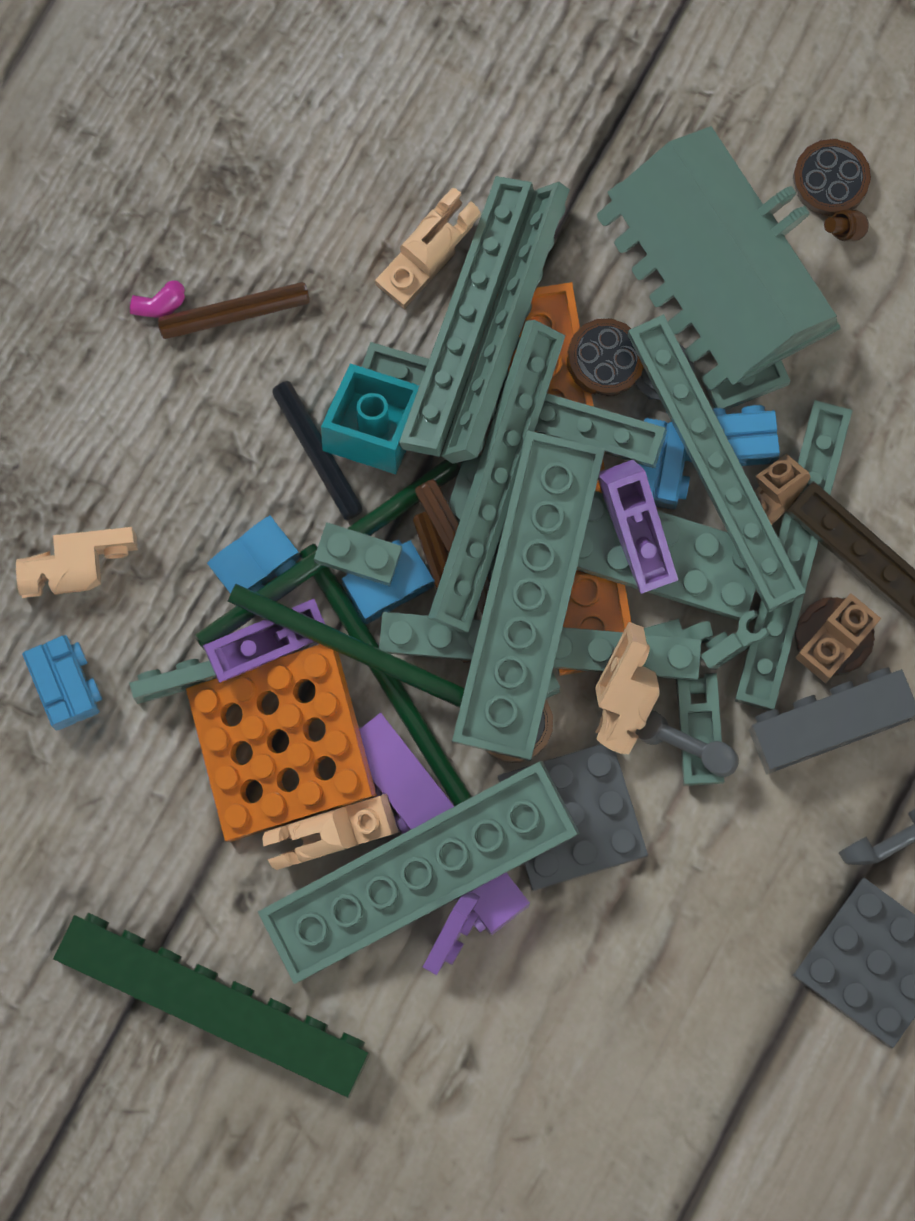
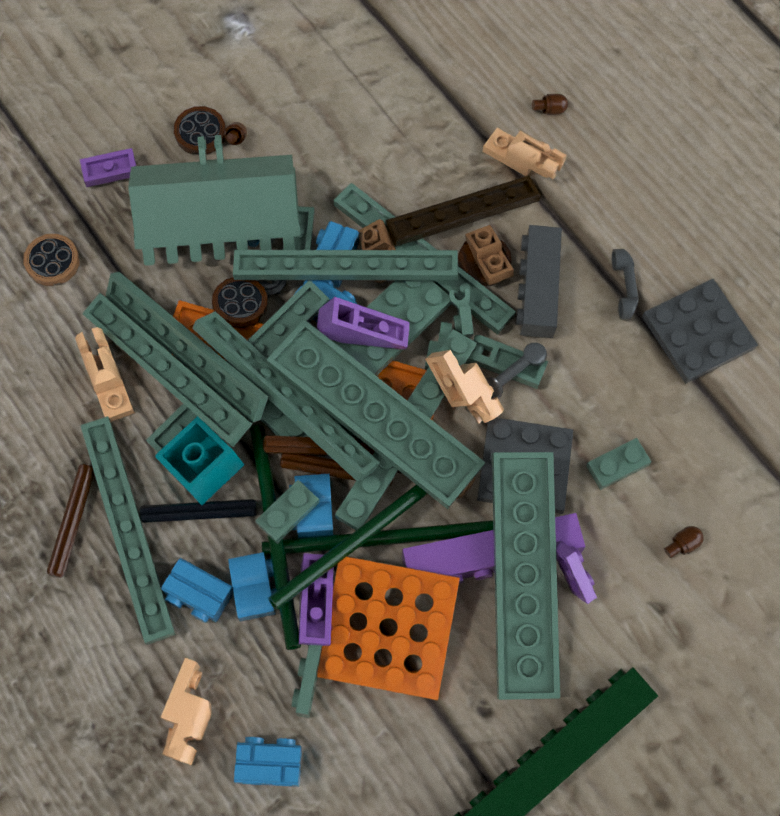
camera: 70 degrees left, 10 degrees down
dark pink arm [130,280,185,319] -> none
light nougat plate [262,793,399,870] -> none
none -> tile [23,234,80,286]
none -> medium lavender plate [80,148,137,187]
none -> sand green plate [80,416,176,645]
none -> dark azure brick [161,558,234,623]
none -> sand green plate [586,438,652,490]
none -> reddish brown cylinder [664,526,704,558]

